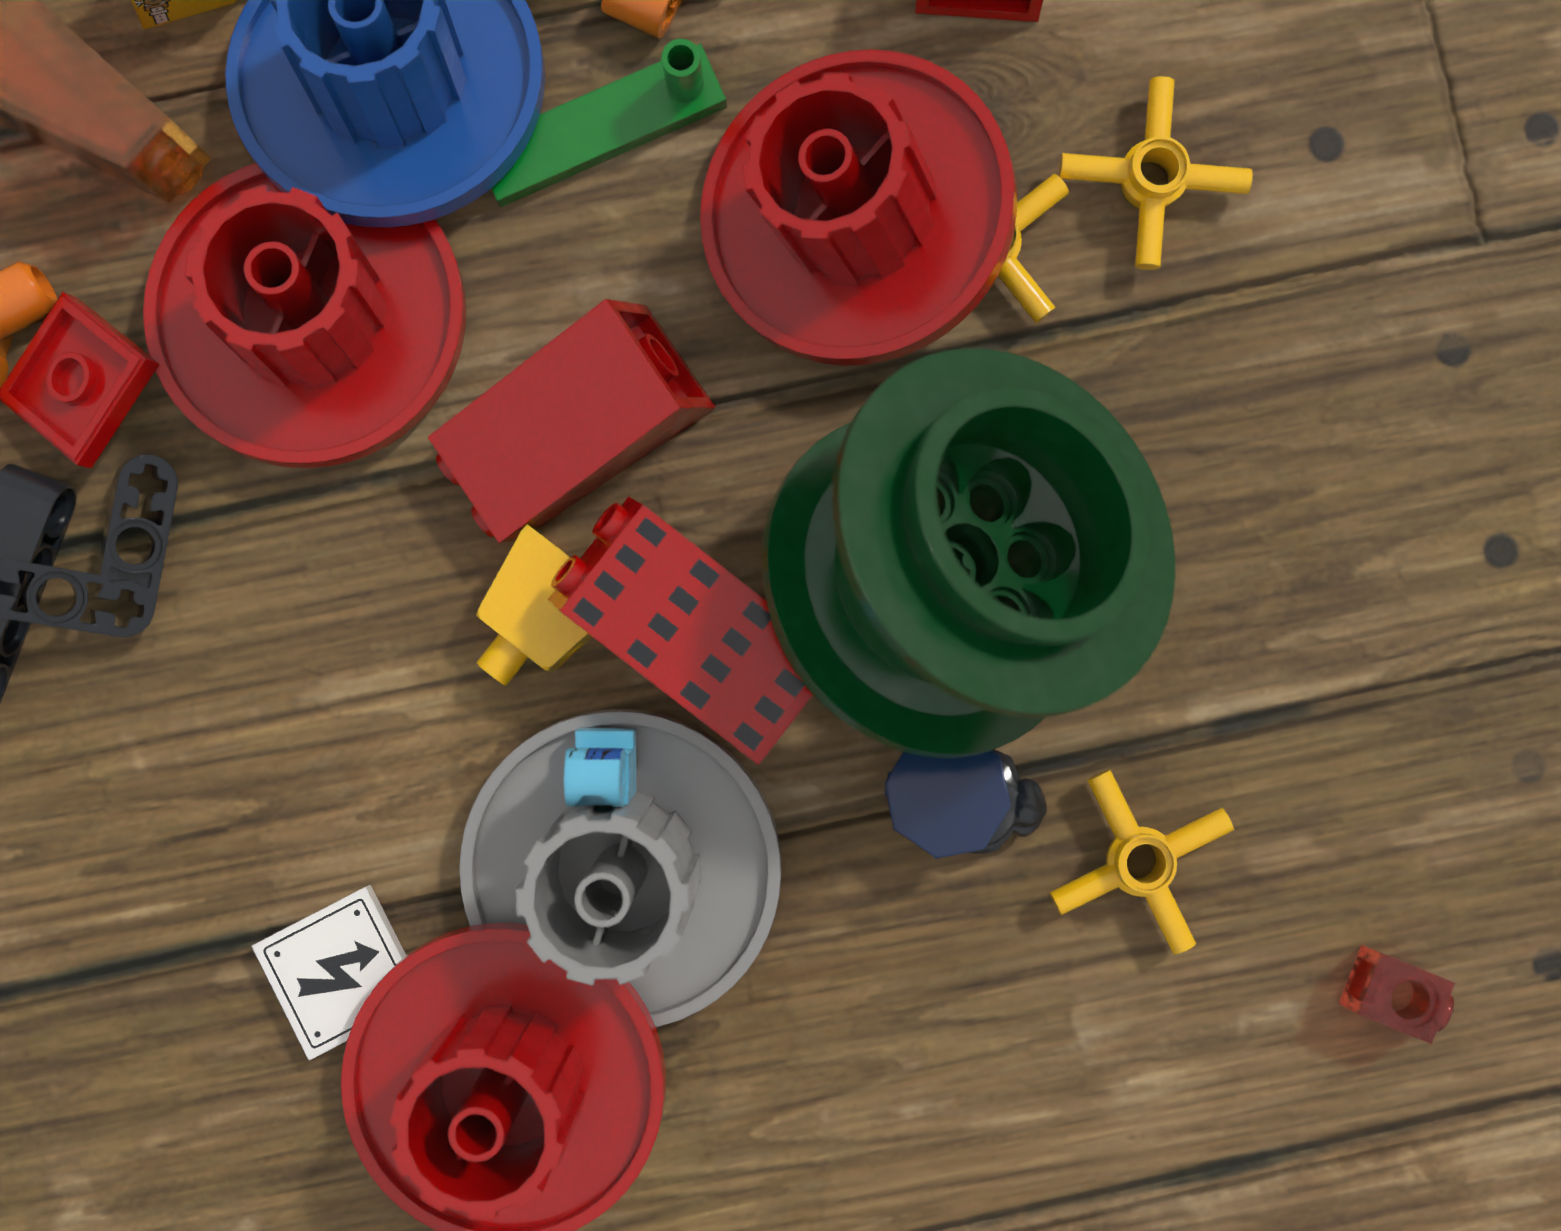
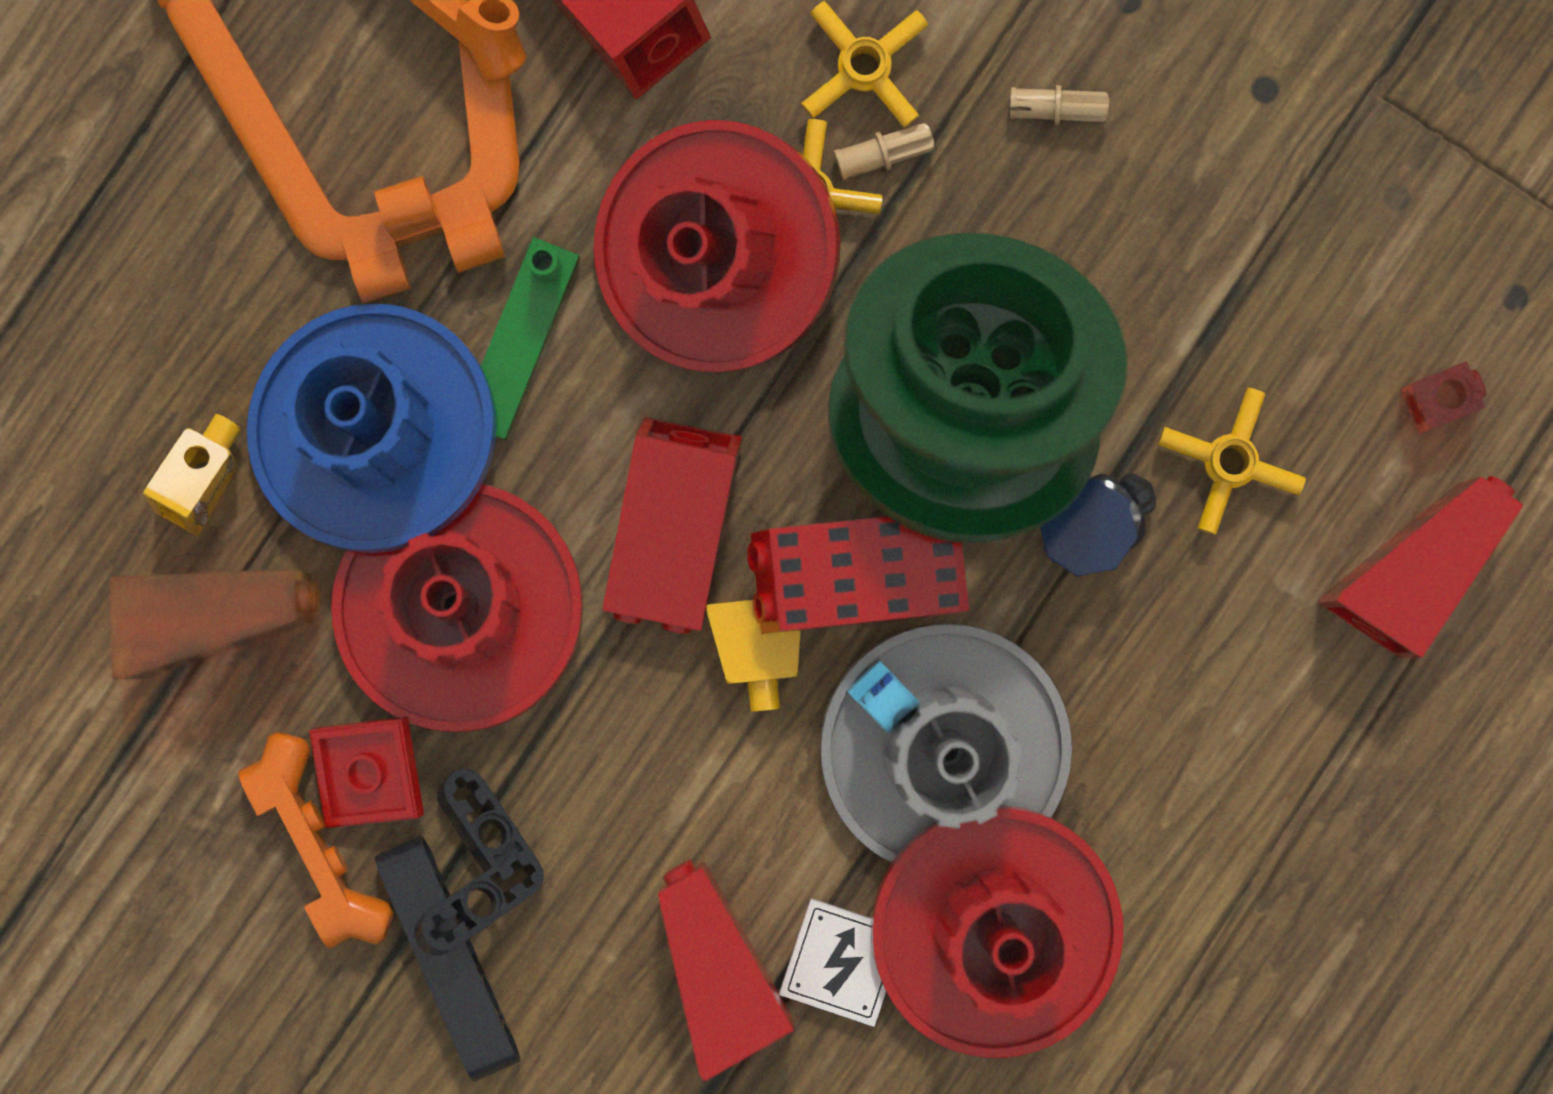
camera: 50 degrees left, 0 degrees up
none -> red slope [657,859,794,1082]
none -> tan axle [834,123,934,181]
none -> tan axle [1010,85,1109,125]
none -> red slope [1318,475,1524,659]

